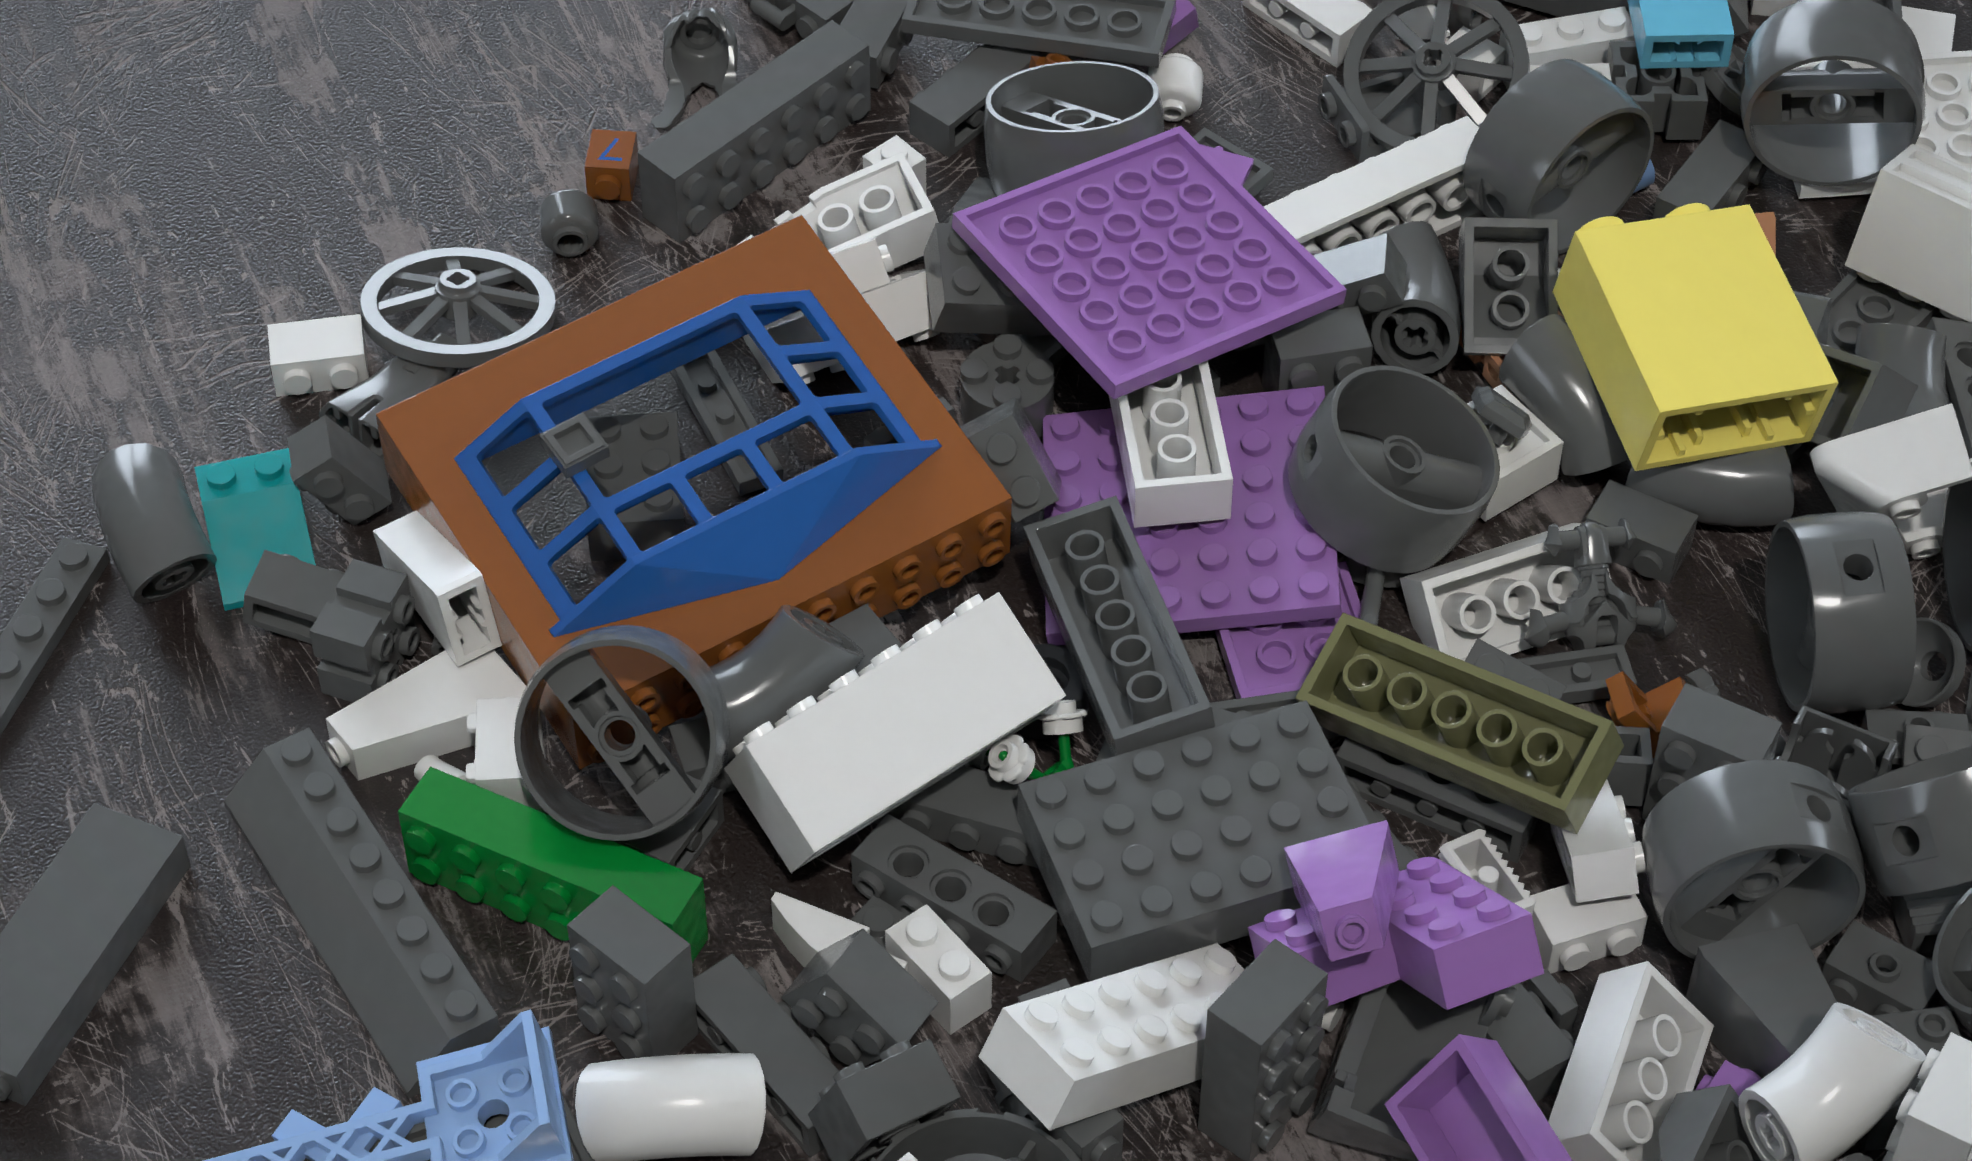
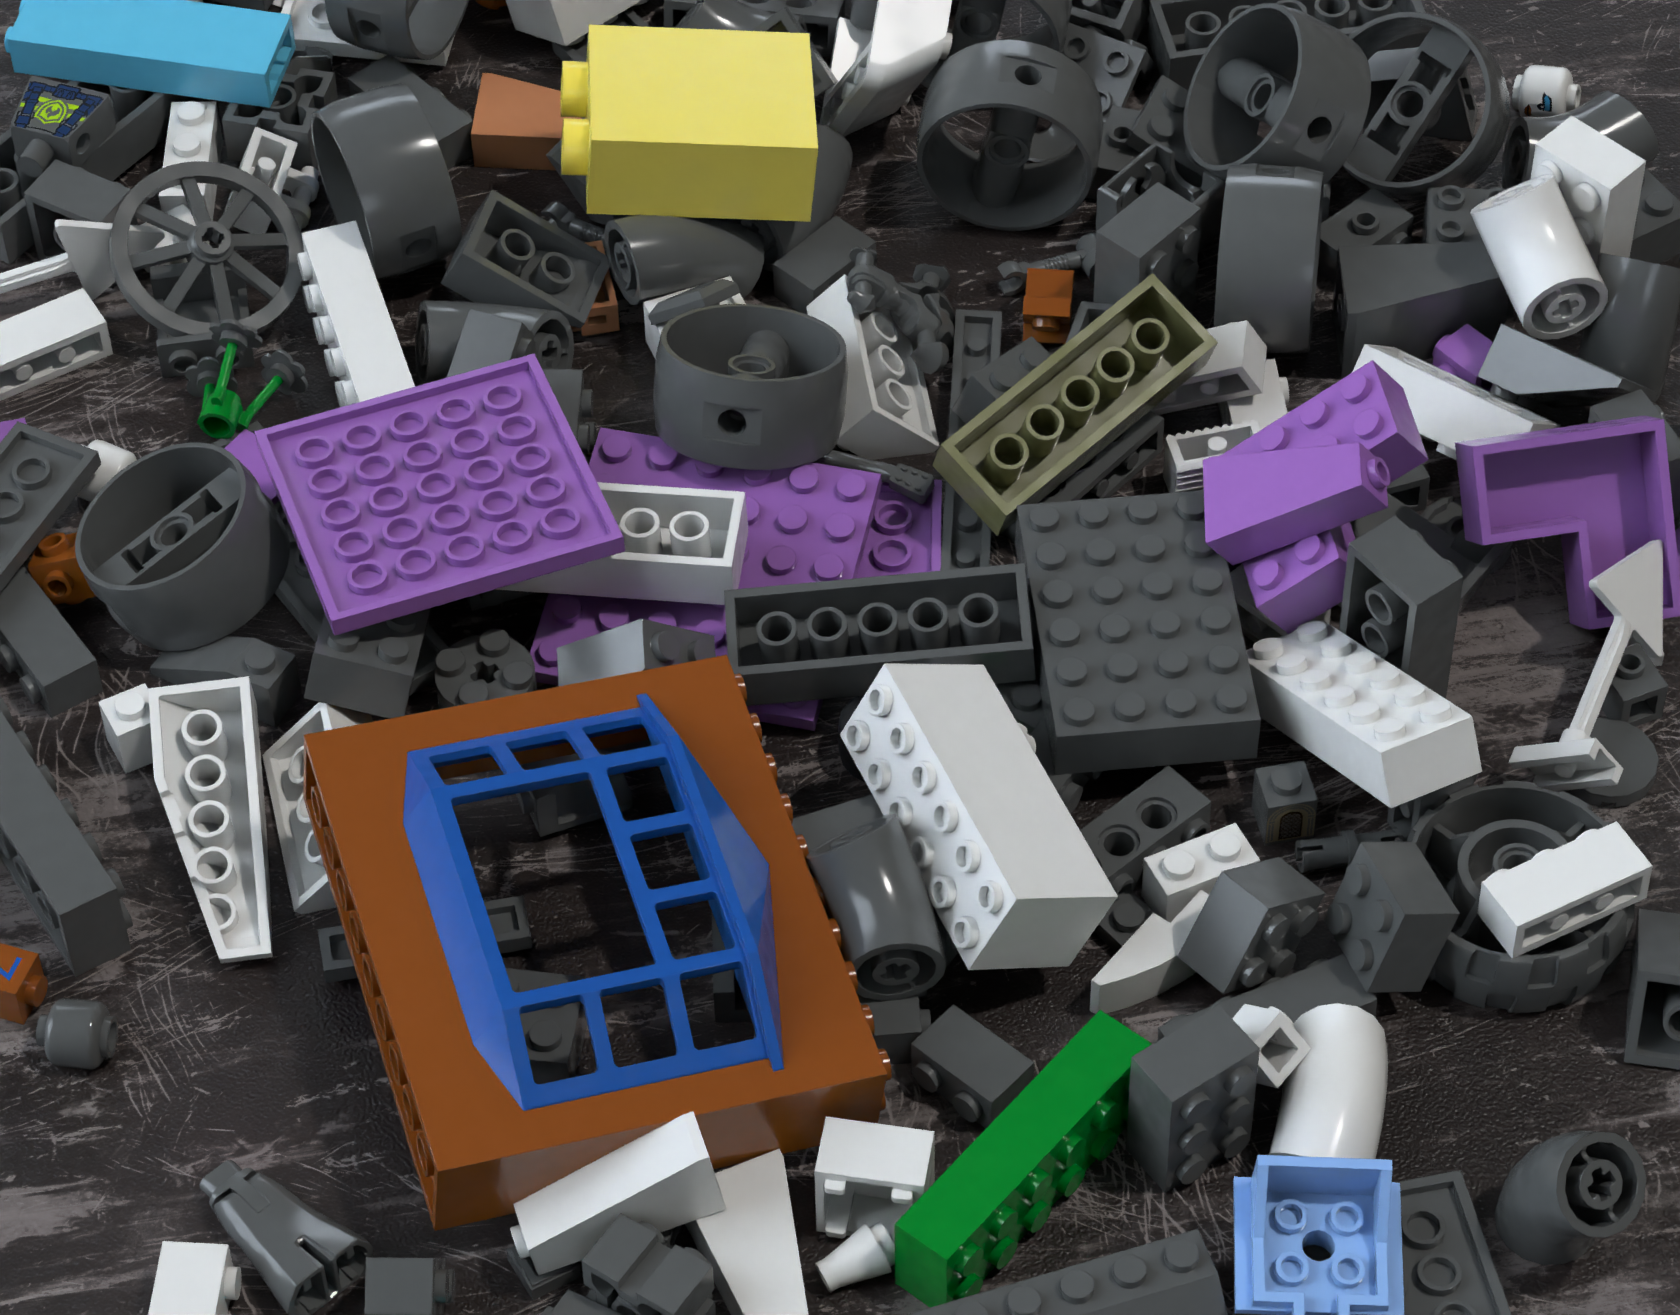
camera: 75 degrees left, 0 degrees up
dark grey wheel [360,247,555,368] -> none
dark grey cylinder [514,625,730,841] -> none
dark grey tile [540,412,610,479] -> none
white brick [830,238,894,293] -> none
none -> plant [185,319,308,439]
none -> white brick [1232,1004,1311,1088]

